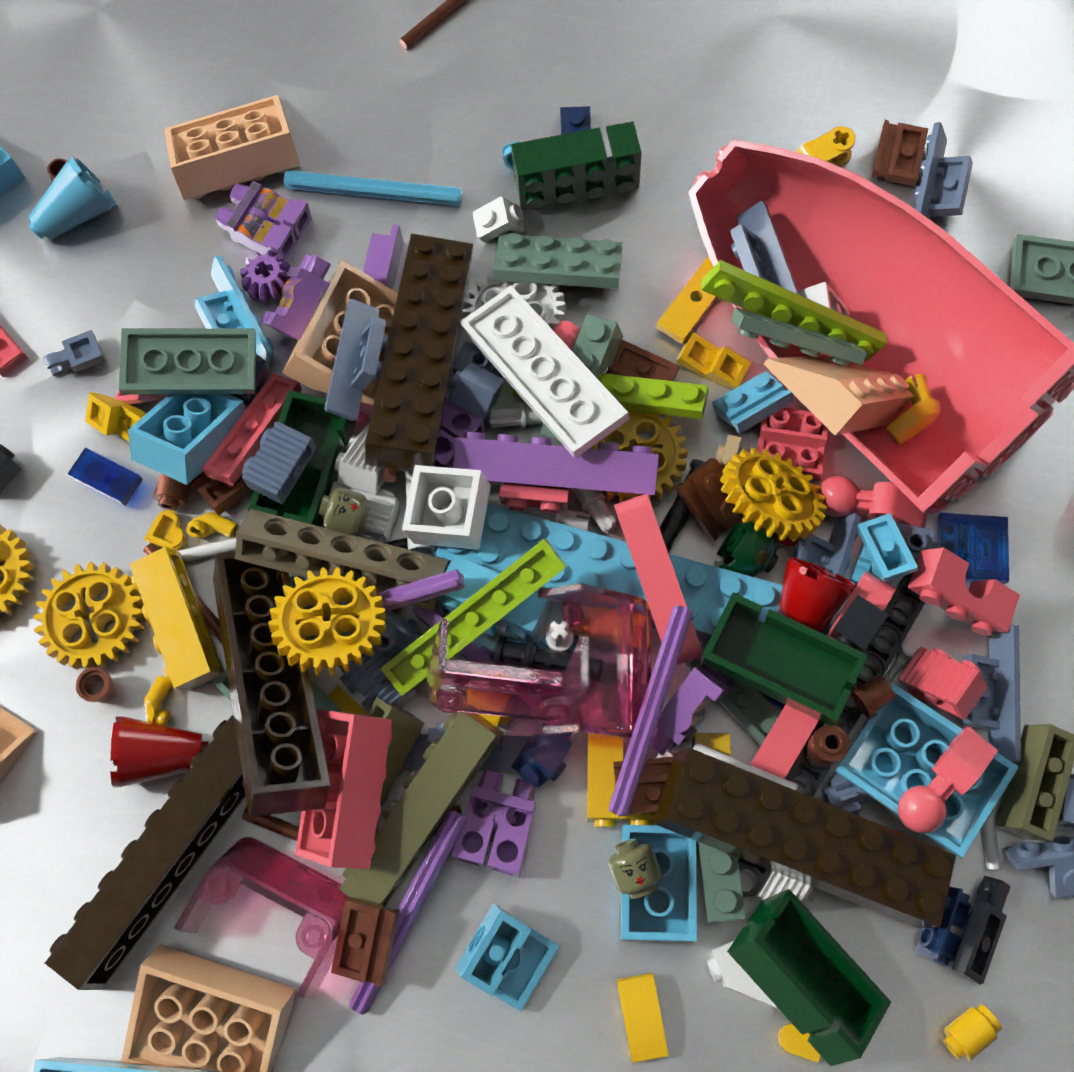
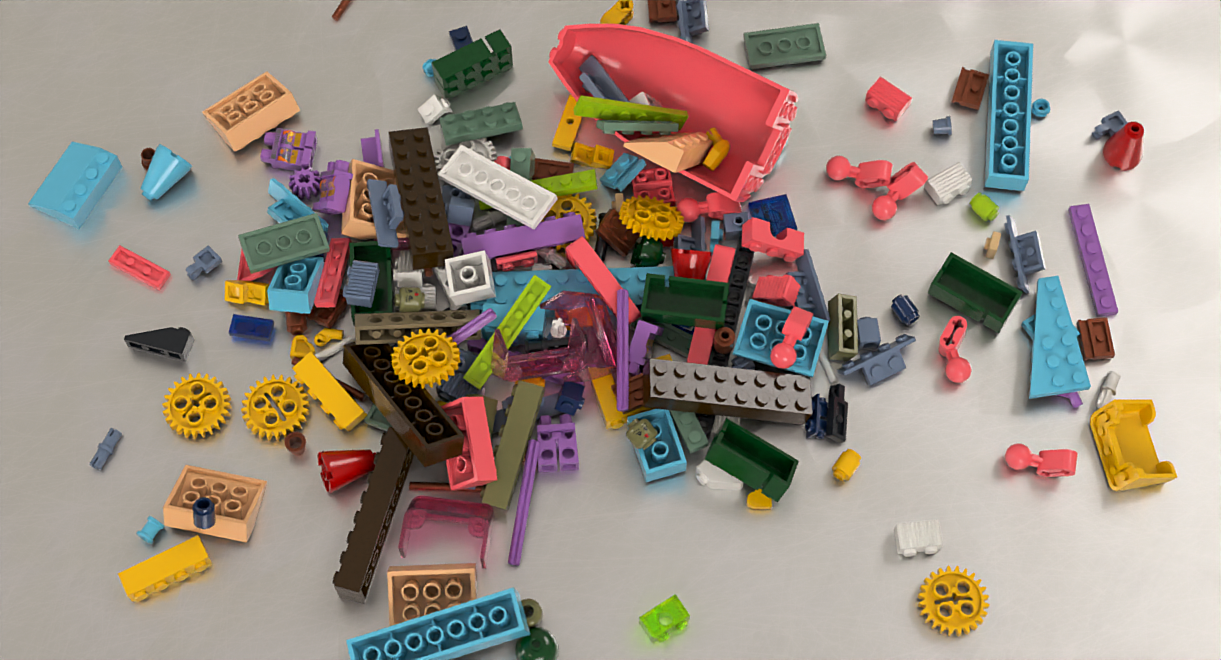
camera: 25 degrees left, 5 degrees down
yellow arm [144,676,172,726] -> none
medium azure axle [284,170,463,206] -> none
copper plate [331,897,400,987] -> none
medium azure brick [455,903,559,1012] -> none
yellow slope [616,972,669,1063] -> none
black brick [830,594,888,652] -> none
copper piece [850,675,895,720] -> none
medium azure slope [858,513,918,582] -> none

